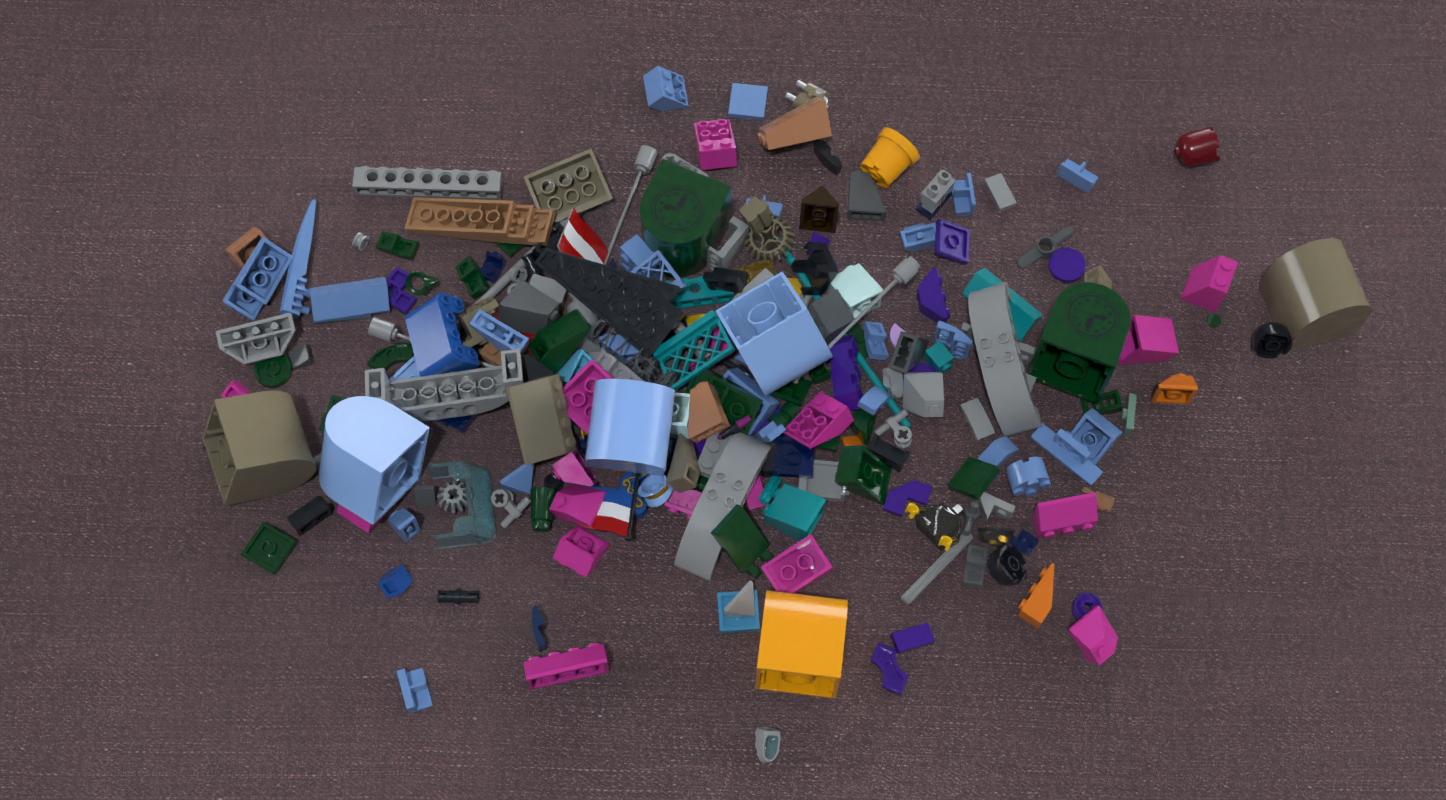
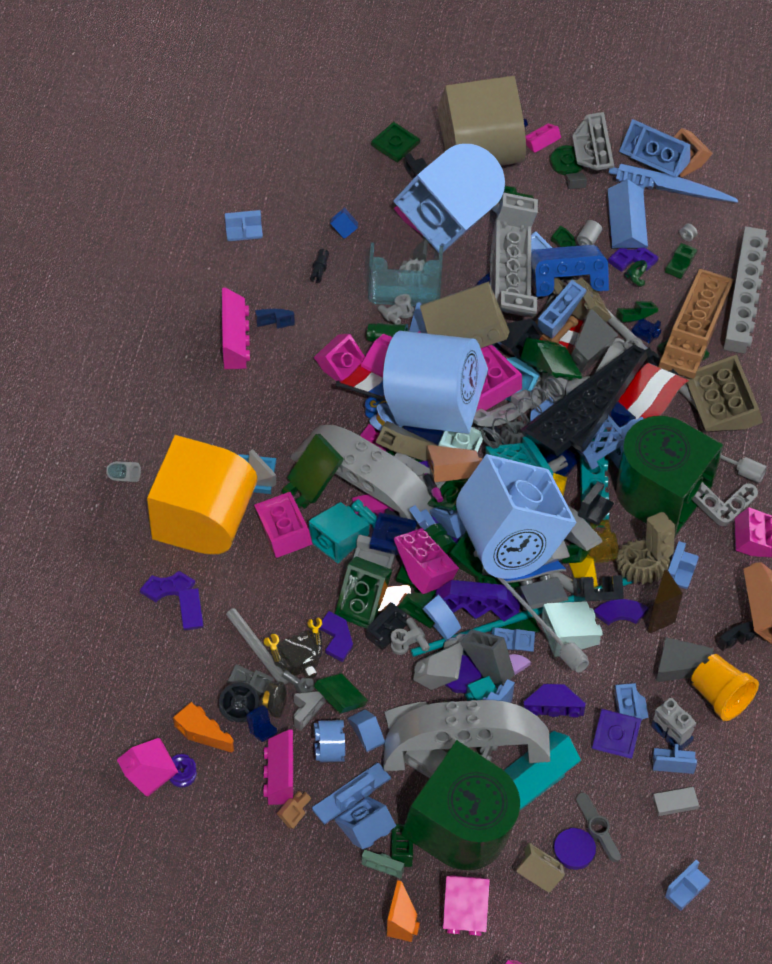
camera: 100 degrees right, 10 degrees down
medium blue slope [388,508,420,543] -> none
light grey panel [707,216,749,271] -> none

